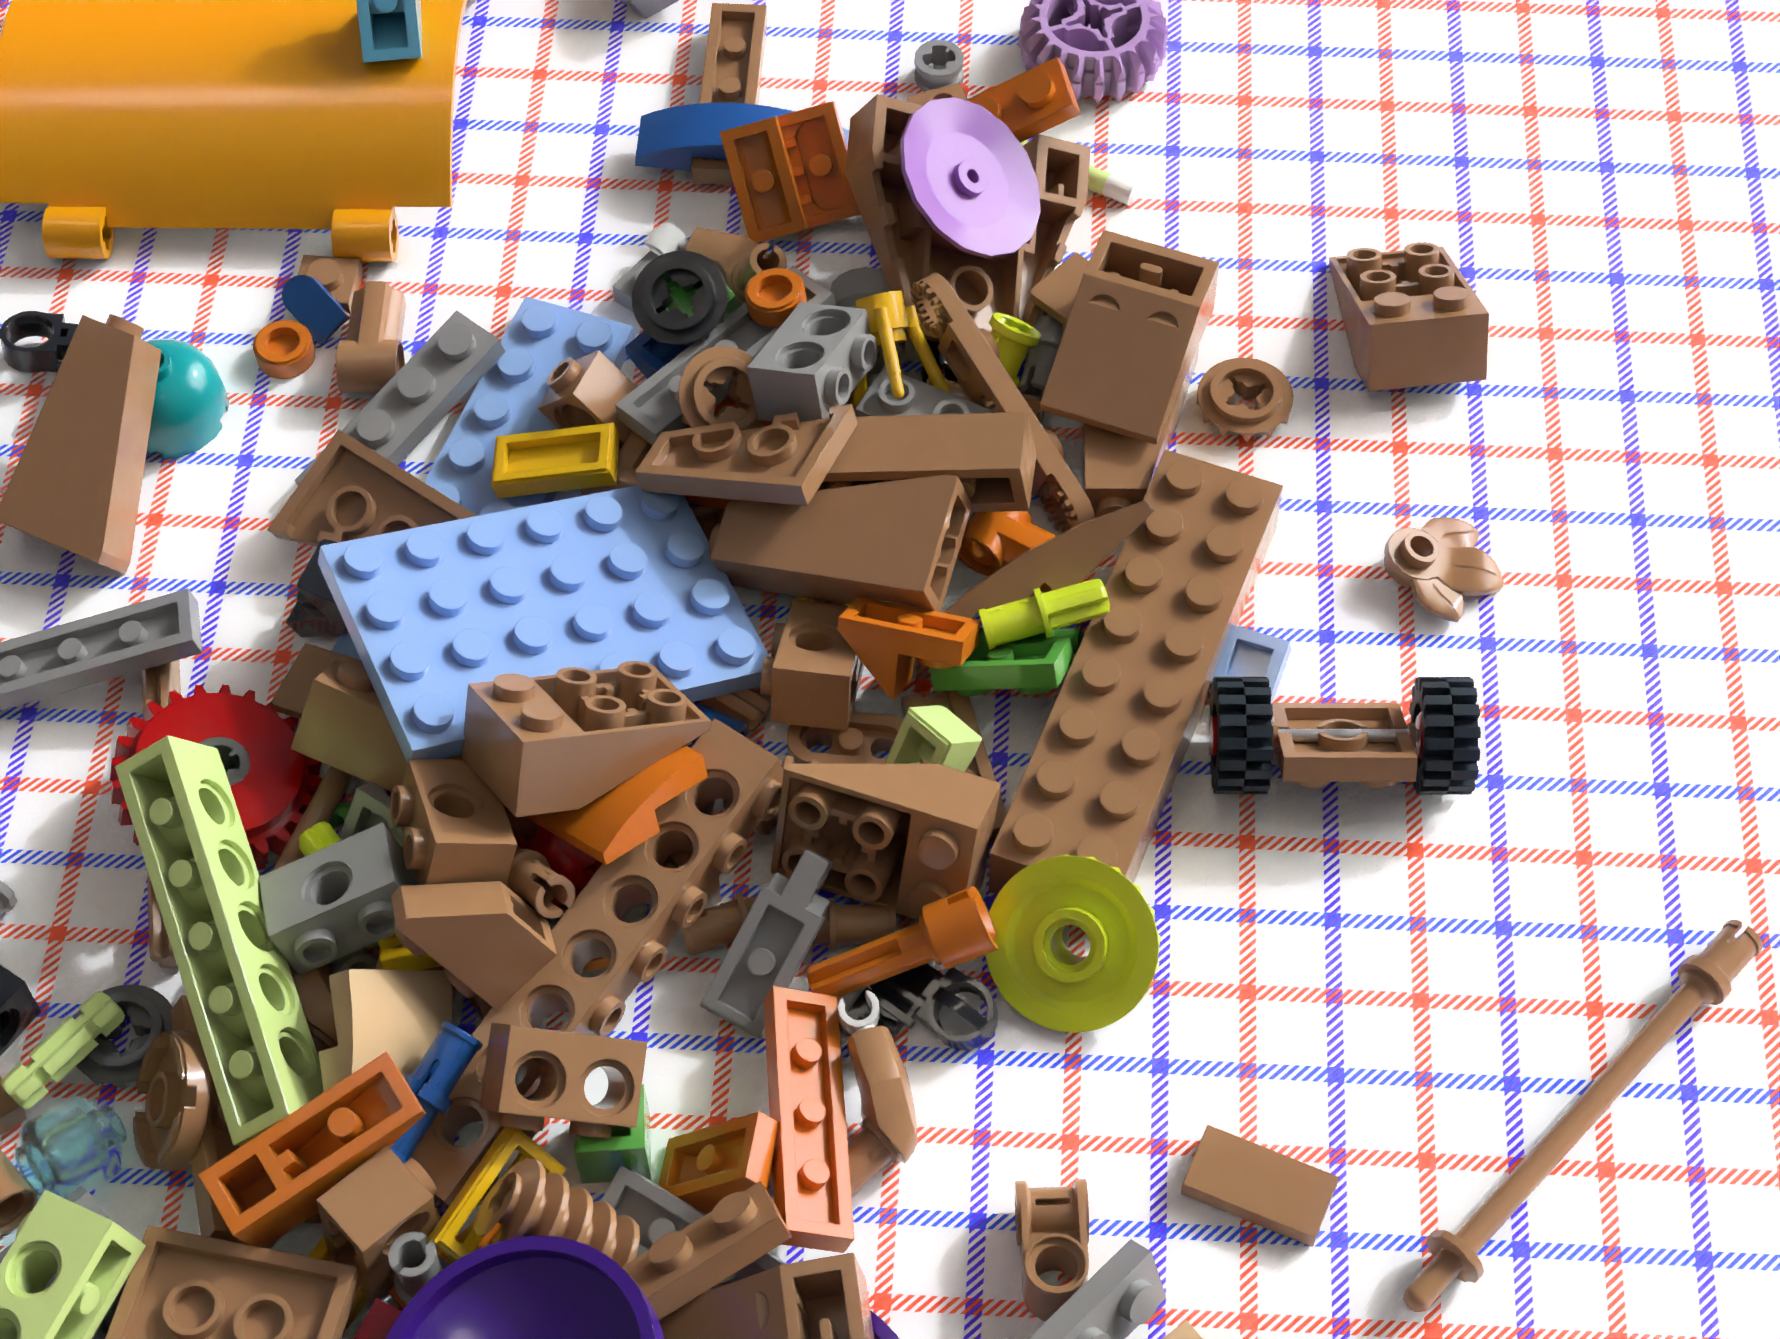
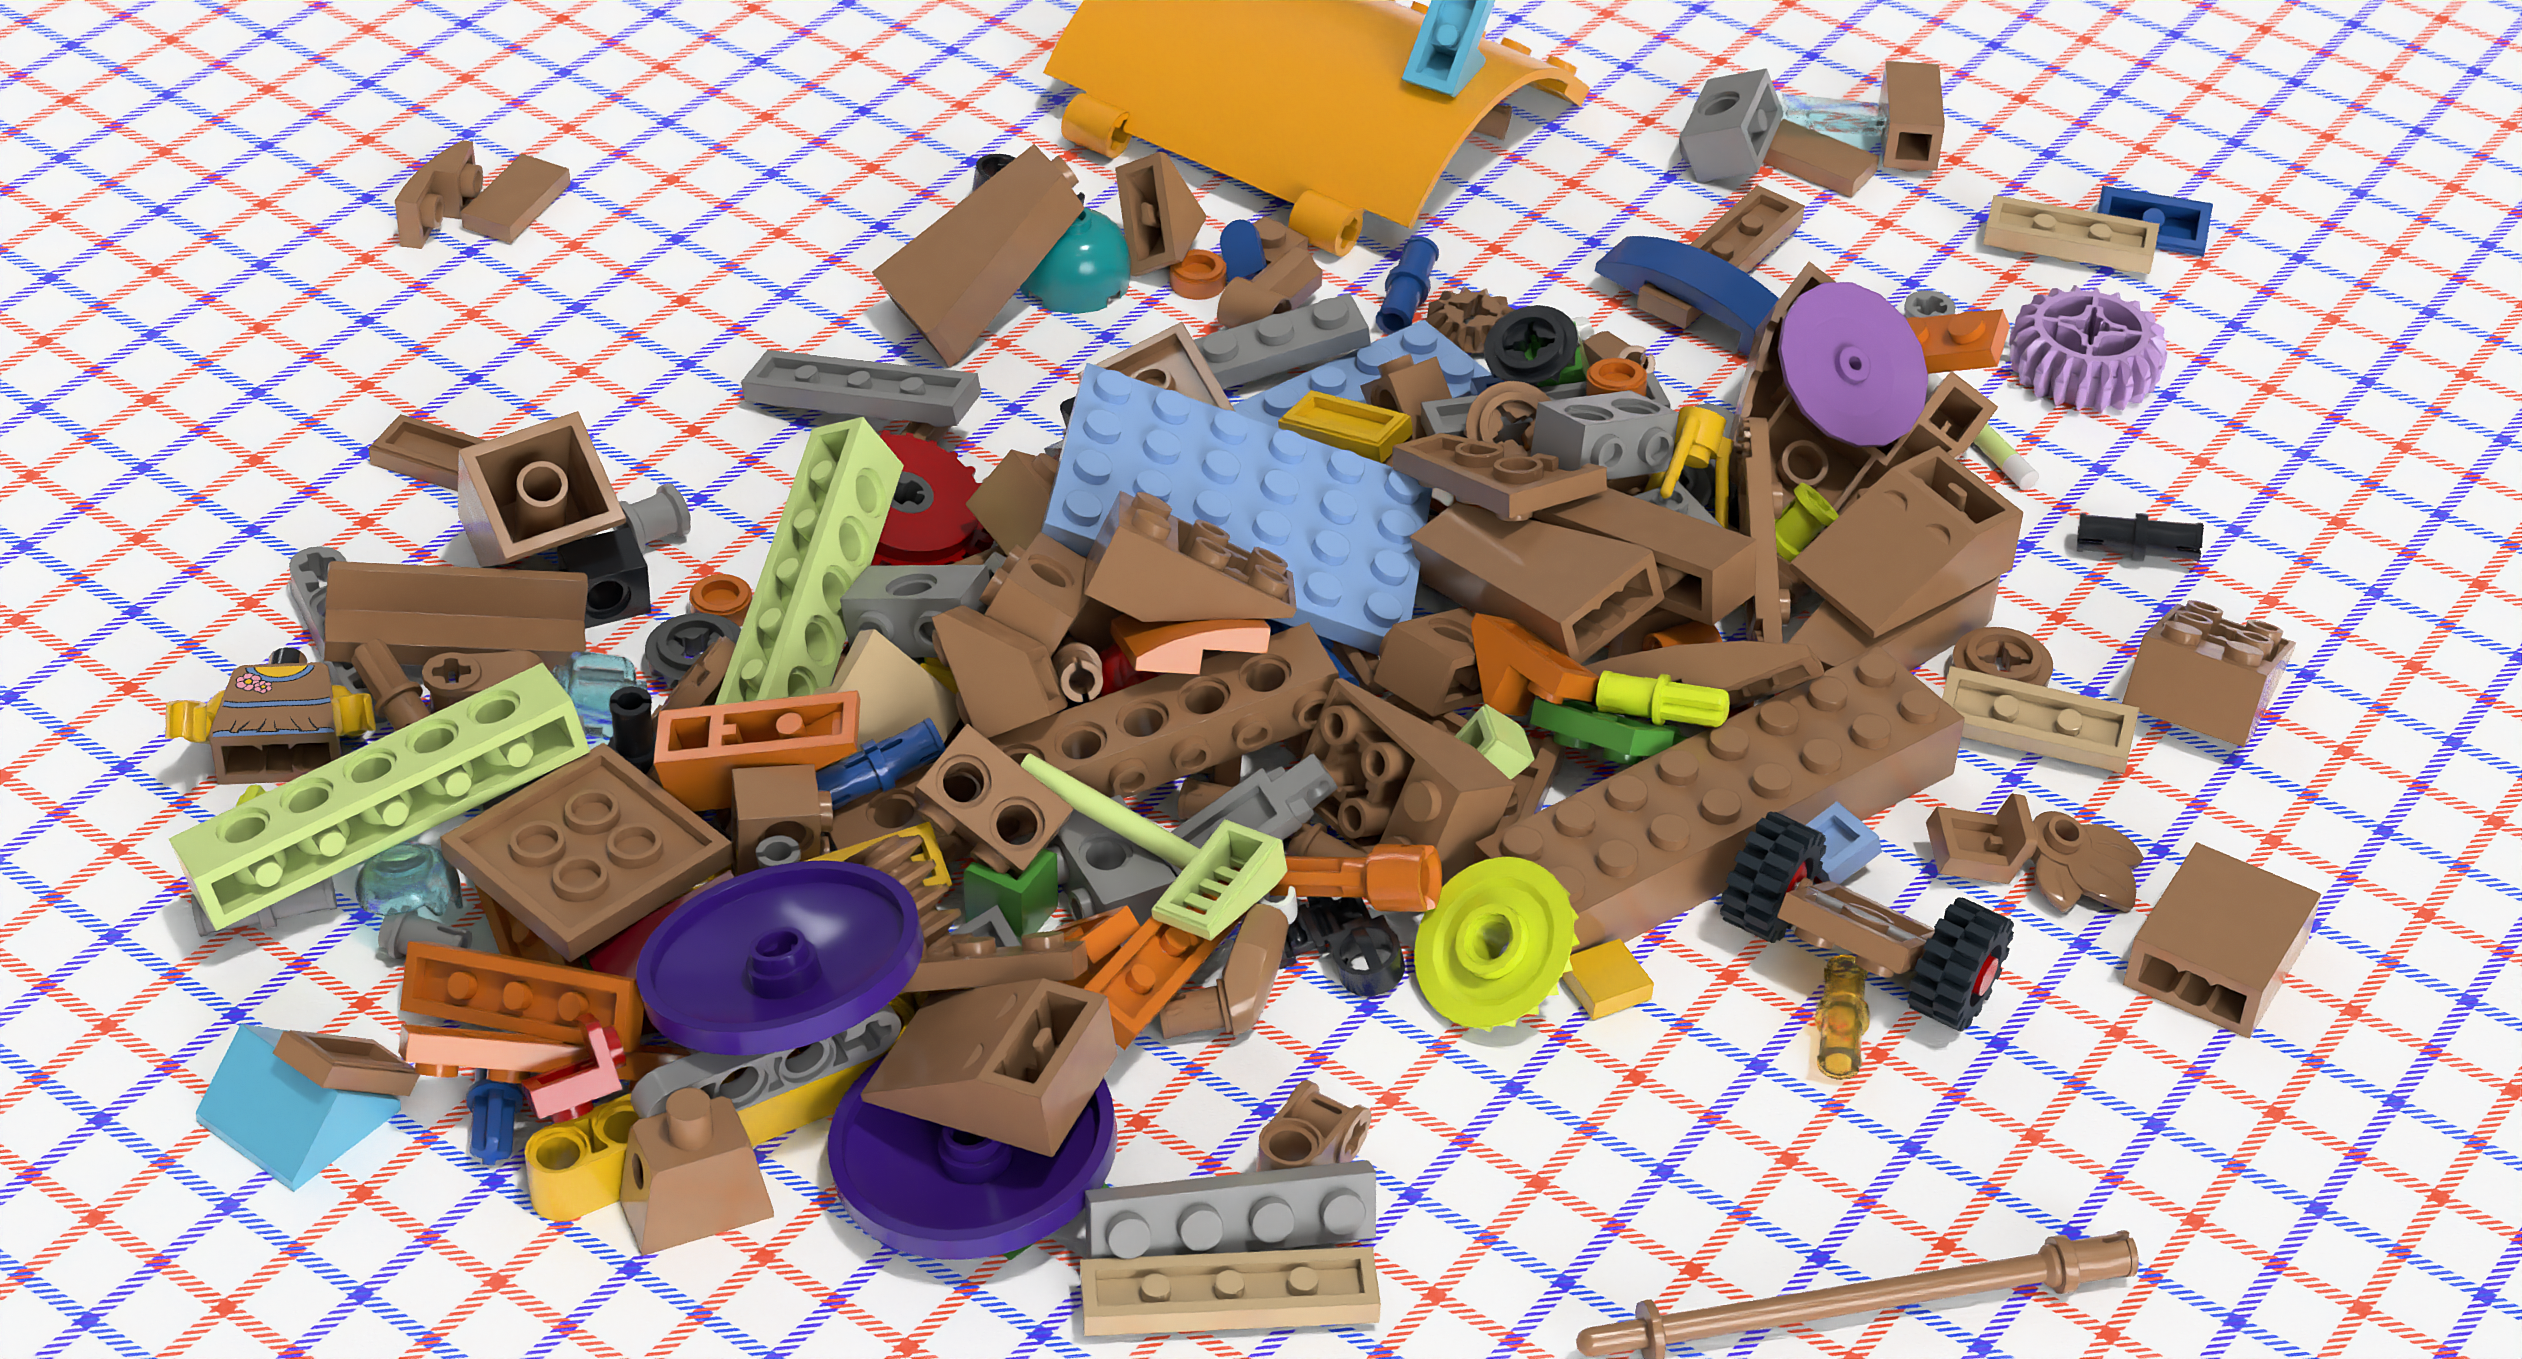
camera: 30 degrees right, 15 degrees down
yellowish green axle [1,991,125,1109] -> none
orange slope [719,101,861,243] -> none
medium nougat tile [1180,1124,1339,1247] -> none
none -> black pin [607,686,656,775]
none -> orange tile [689,574,752,627]
none -> yellowish green bar [1020,753,1200,870]
none -> light grey brick [1045,795,1176,946]
none -> medium nougat slope [1115,151,1207,277]
none -> yellowish green slope [1151,819,1287,941]
none -> blue pin [1375,236,1439,335]
none -> medium nougat gear [1426,286,1516,353]
none -> yellow tile [1561,938,1654,1020]
none -> clear yellow pin [1815,954,1871,1080]
none -> medium nougat bracket [1925,793,2038,884]
none -> tan plate [1942,666,2140,774]
none -> black pin [2076,513,2204,562]
none -> medium nougat brick [2123,842,2322,1039]

